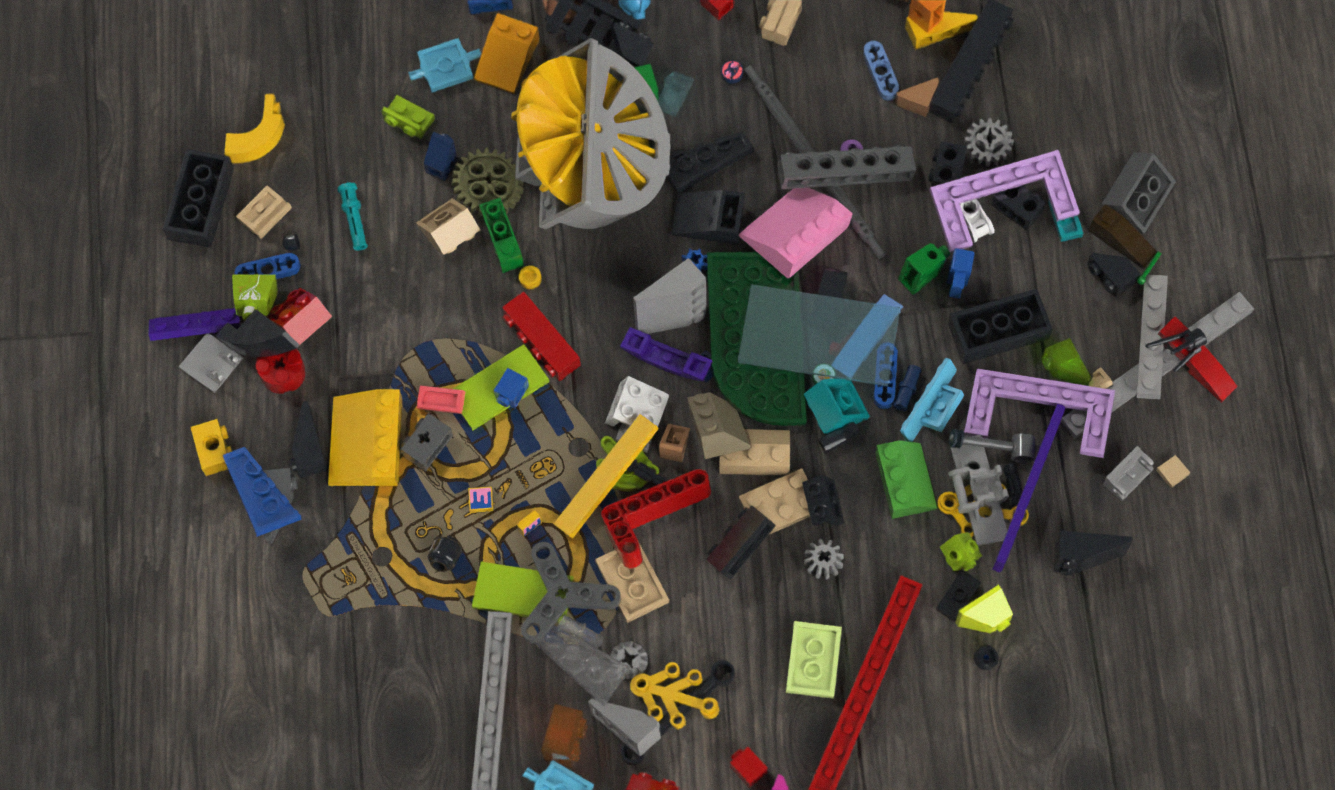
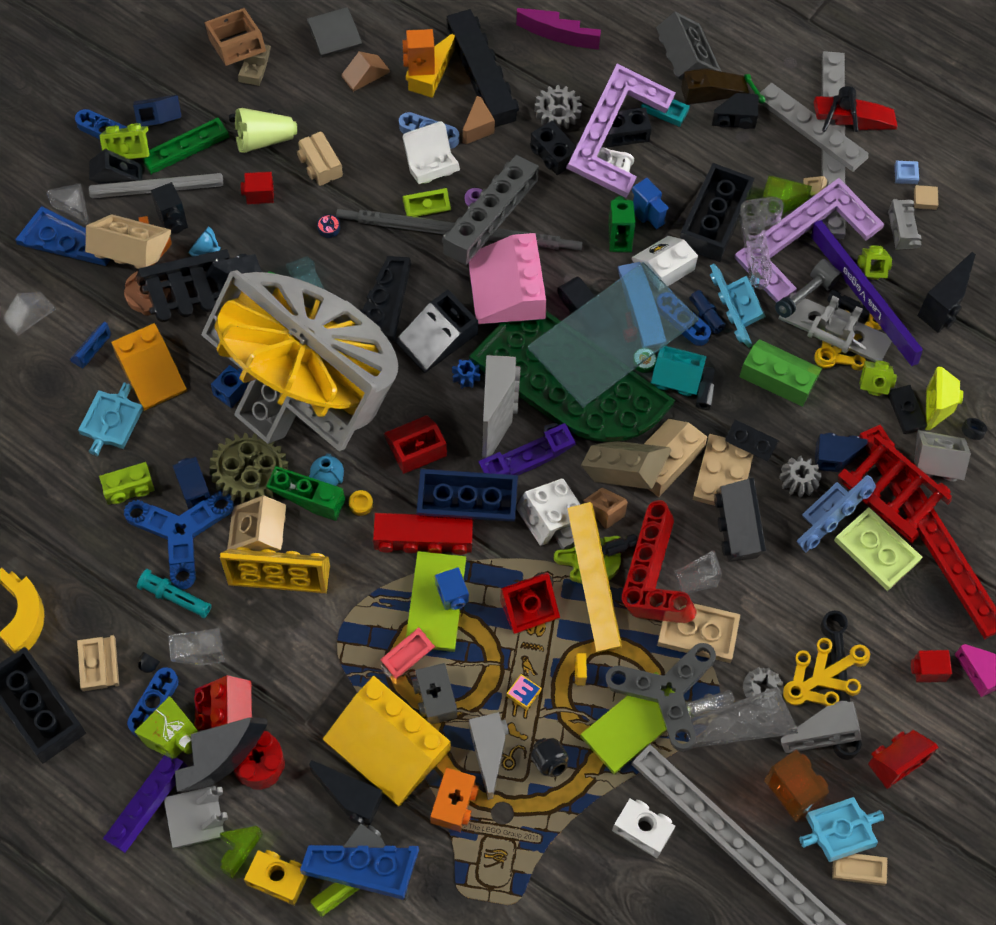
camera: 55 degrees left, 5 degrees down
none -> blue piece [124,491,234,589]
none -> clear slope [168,628,225,666]
none -> yellow slope [220,547,330,593]
none -> clear neon green slope [220,826,263,879]
none -> dark azure piece [309,454,344,486]
none -> lime slope [311,883,360,917]
none -> red slope [384,415,447,474]
none -> lime slope [402,188,451,217]
none -> white bracket [403,121,460,184]
none -> dark blue slope [417,469,518,522]
none -> orange brick [430,768,479,832]
none -> light grey slope [469,712,509,800]
none -> red slope [500,572,560,634]
none -> magenta slope [516,8,601,50]
none -> white brick [612,798,675,858]
none -> white slope [632,236,698,292]
none -> clear slope [675,551,722,594]
none -> clear beam [739,197,784,289]
none -> medium blue bracket [797,475,876,553]
none -> dark blue slope [815,433,868,472]
none -> red fence [838,434,952,544]
none -> lime brick [857,245,892,280]
none -> light blue tile [894,161,919,184]
none -> light grey slope [914,430,971,481]

